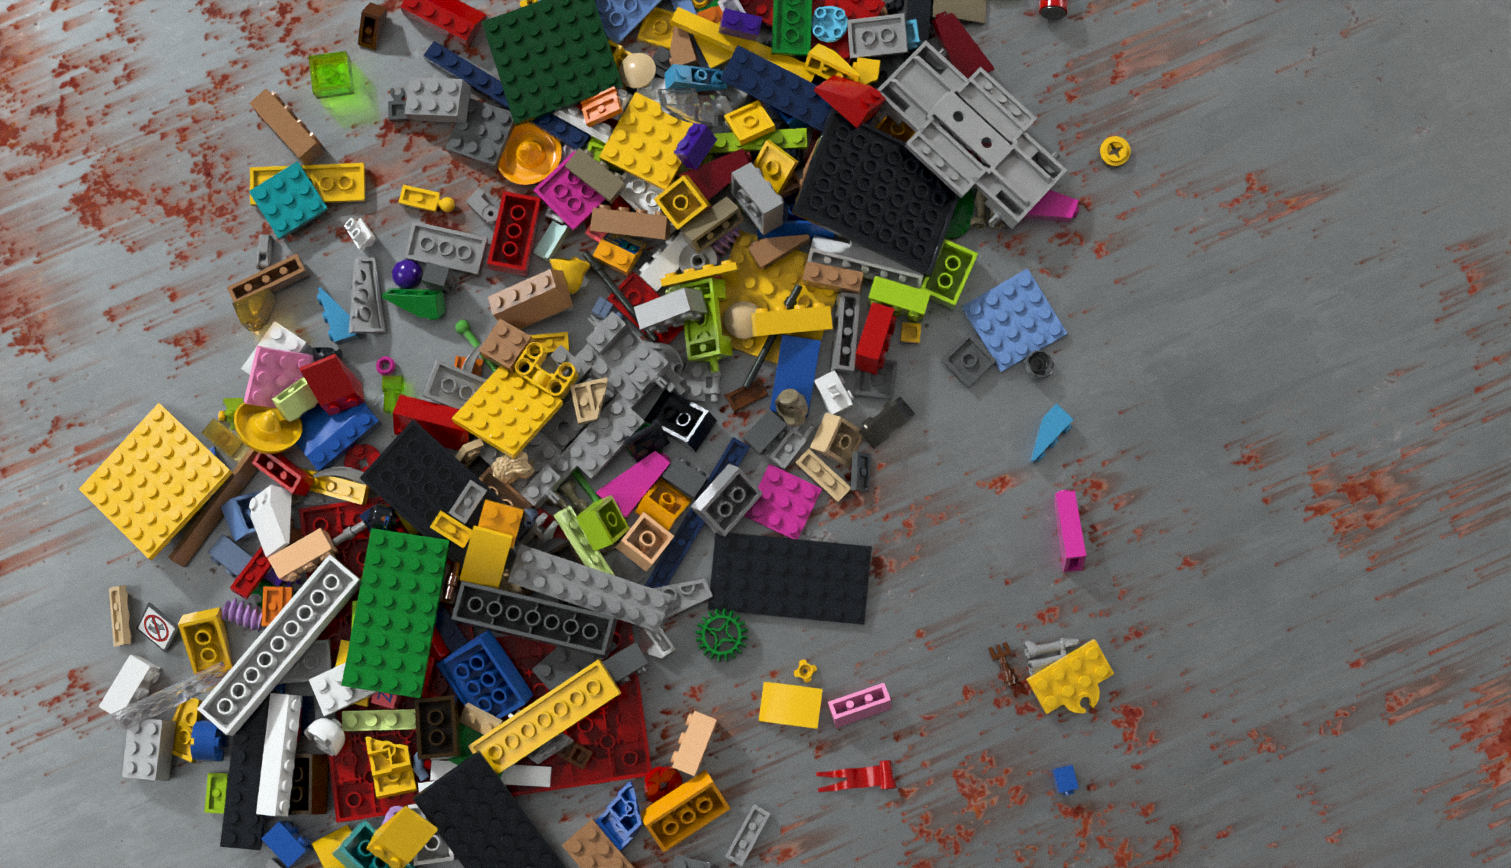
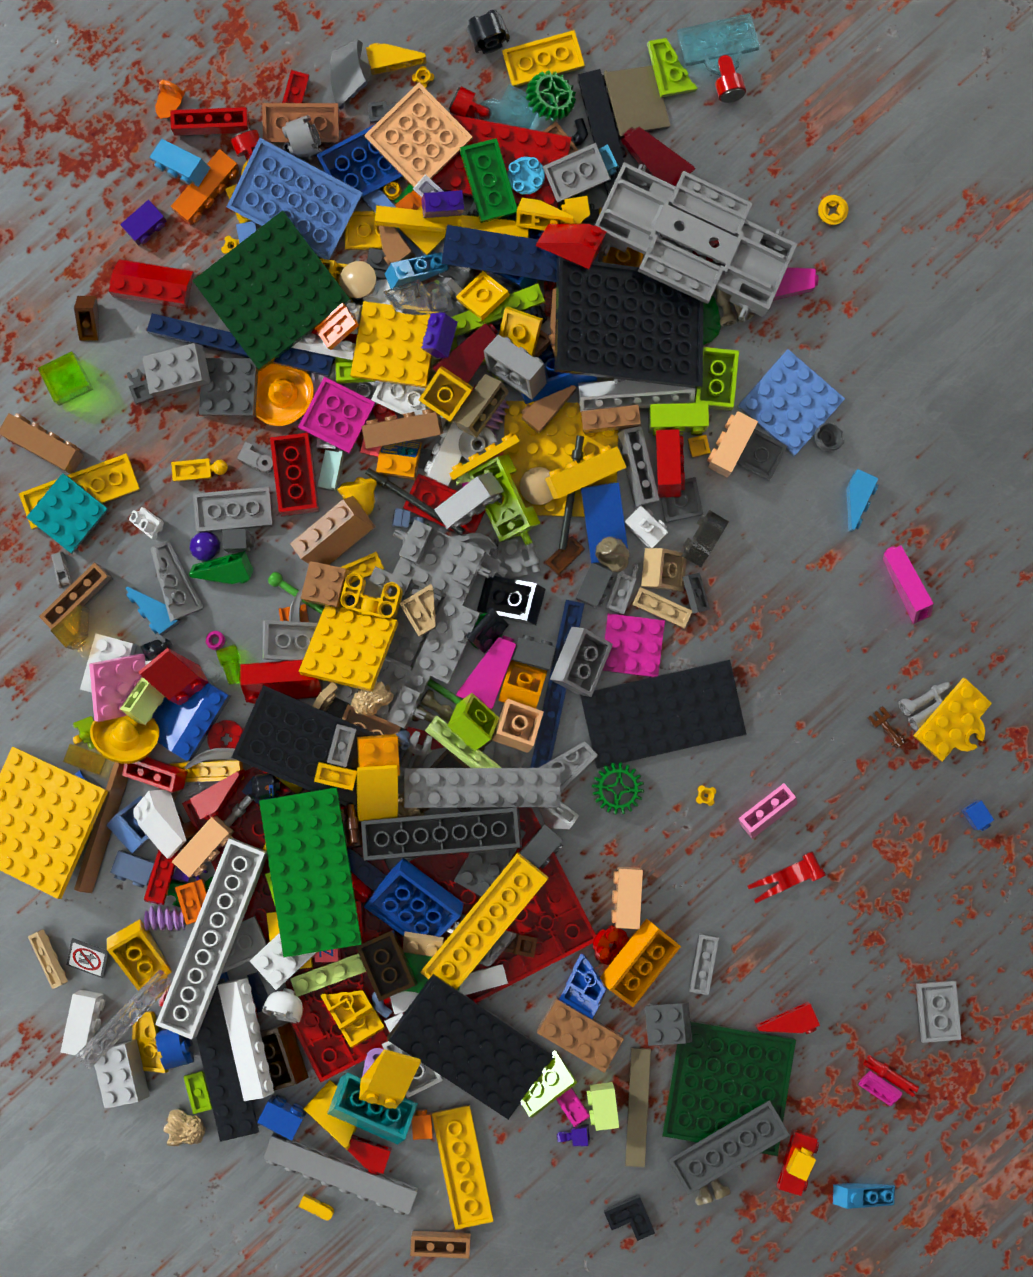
camera: 25 degrees left, 5 degrees up
dark tan brick [565,148,626,204] -> none
yellow slope [759,682,823,729] -> none
none -> tan hair [163,1110,205,1146]
none -> slope [190,769,246,819]
none -> light nougat brick [707,411,758,478]

